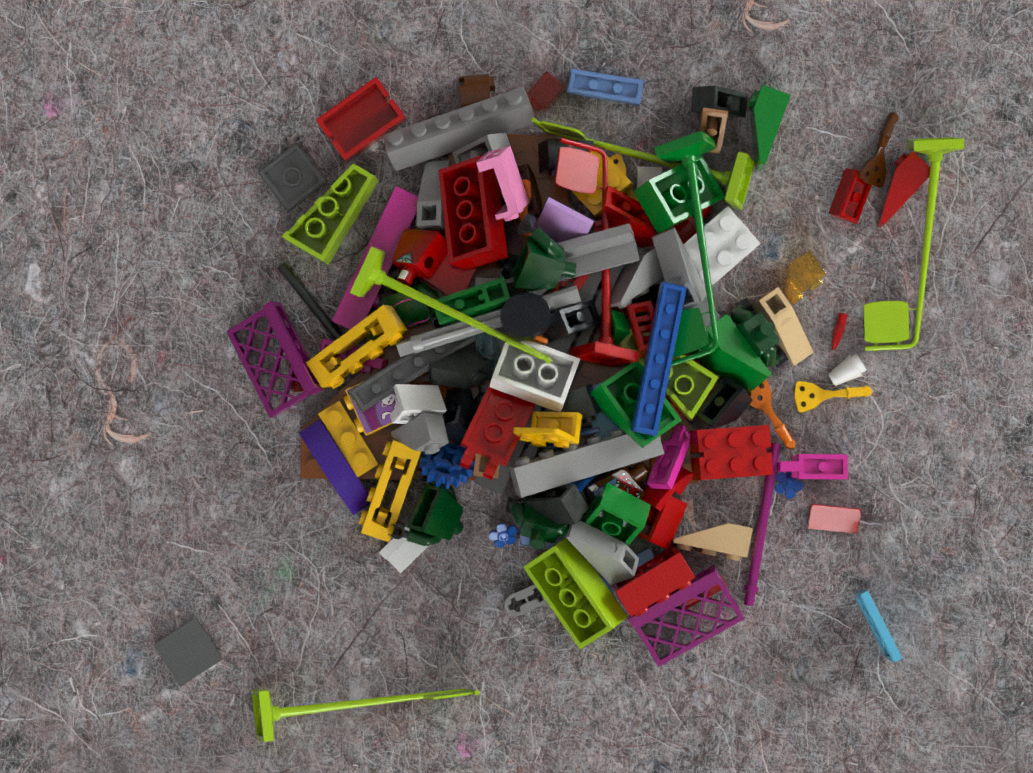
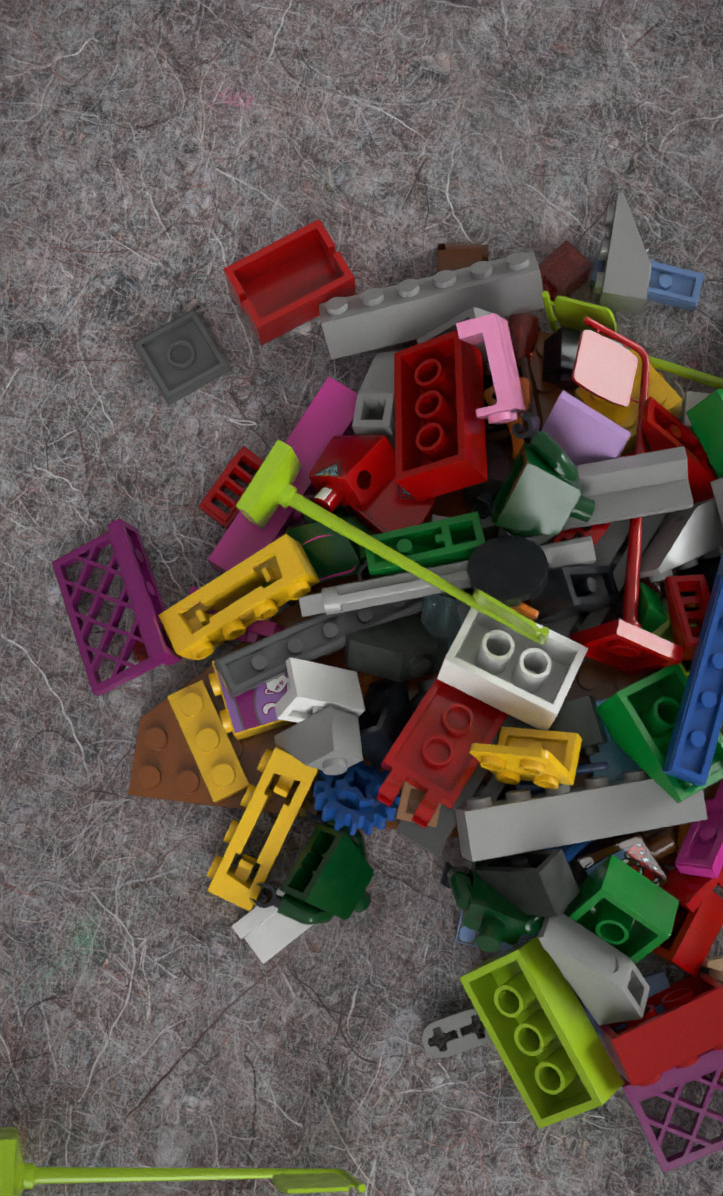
camera: 15 degrees right, 10 degrees down
pearl dark grey bar [277,262,343,341] -> none
lime wedge [281,163,379,265] -> none
dark purple slope [299,419,371,515] -> none
blue plant [489,522,517,548] -> none
none -> red slope [198,446,264,530]
none -> clear red cone [508,314,541,362]
none -> light grey slope [593,192,652,314]

